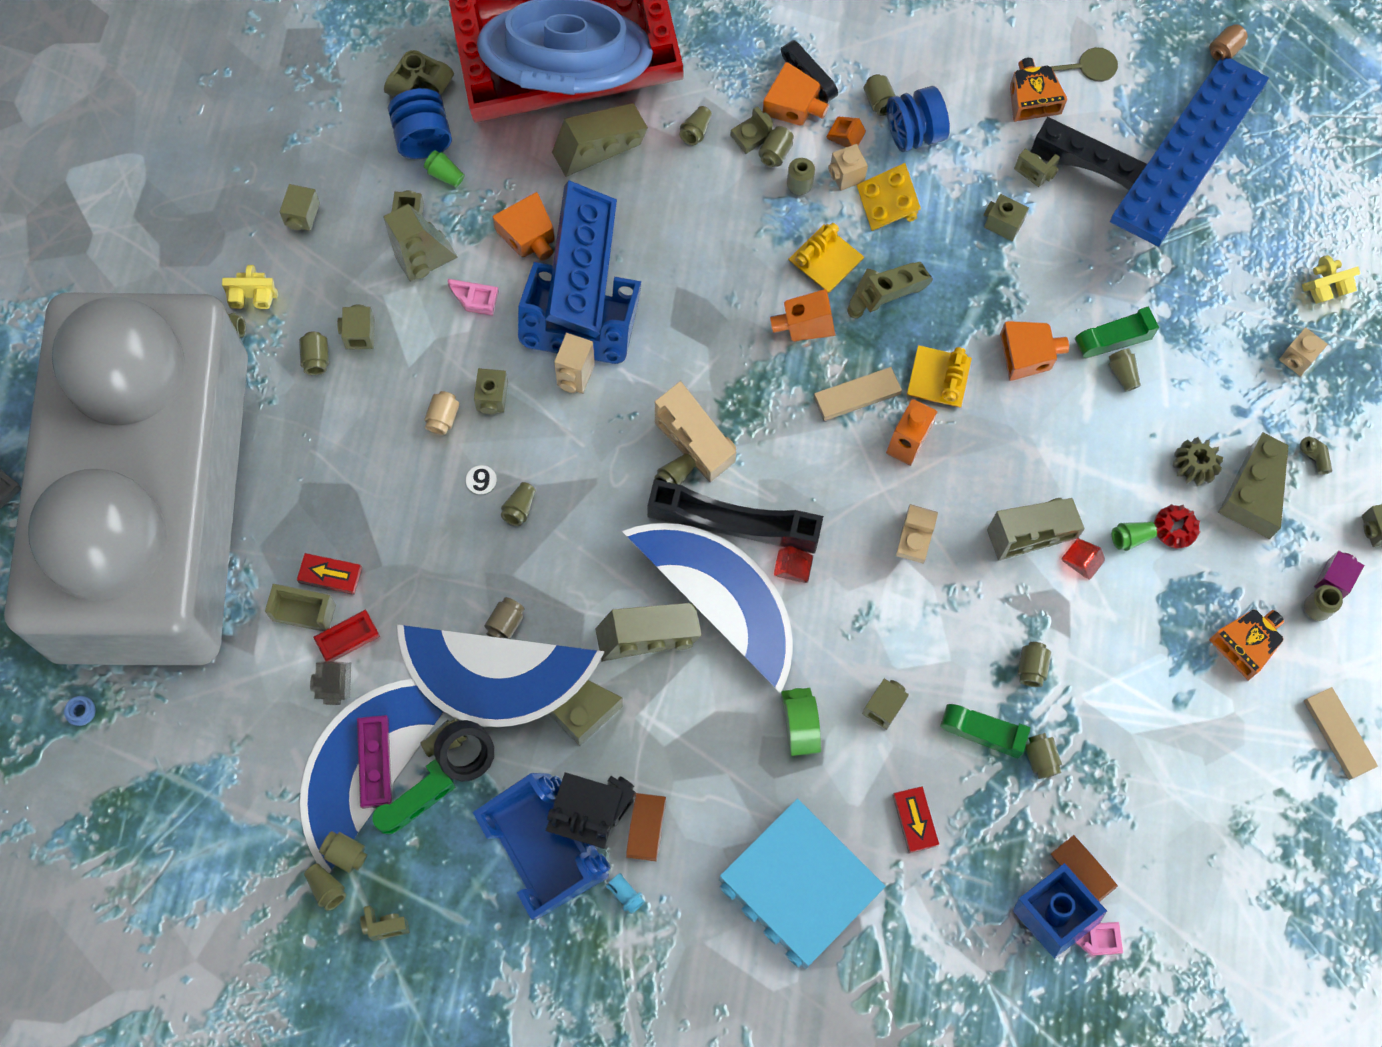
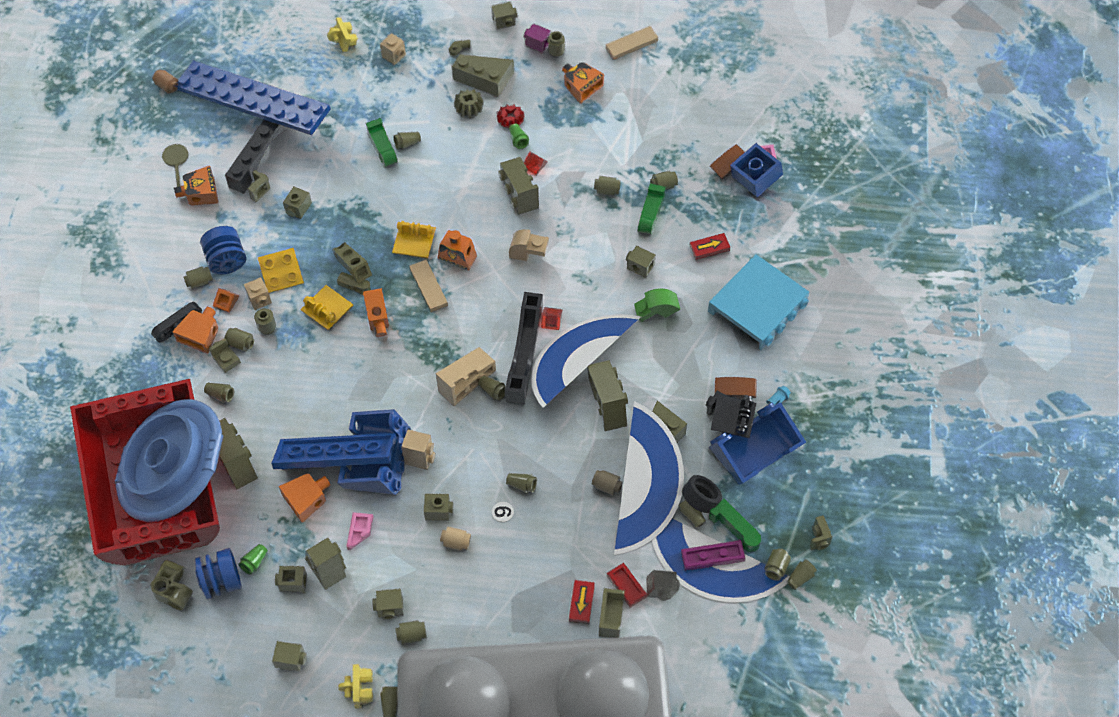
camera: 90 degrees left, 10 degrees down
orange torso [1000,321,1069,381] -> none

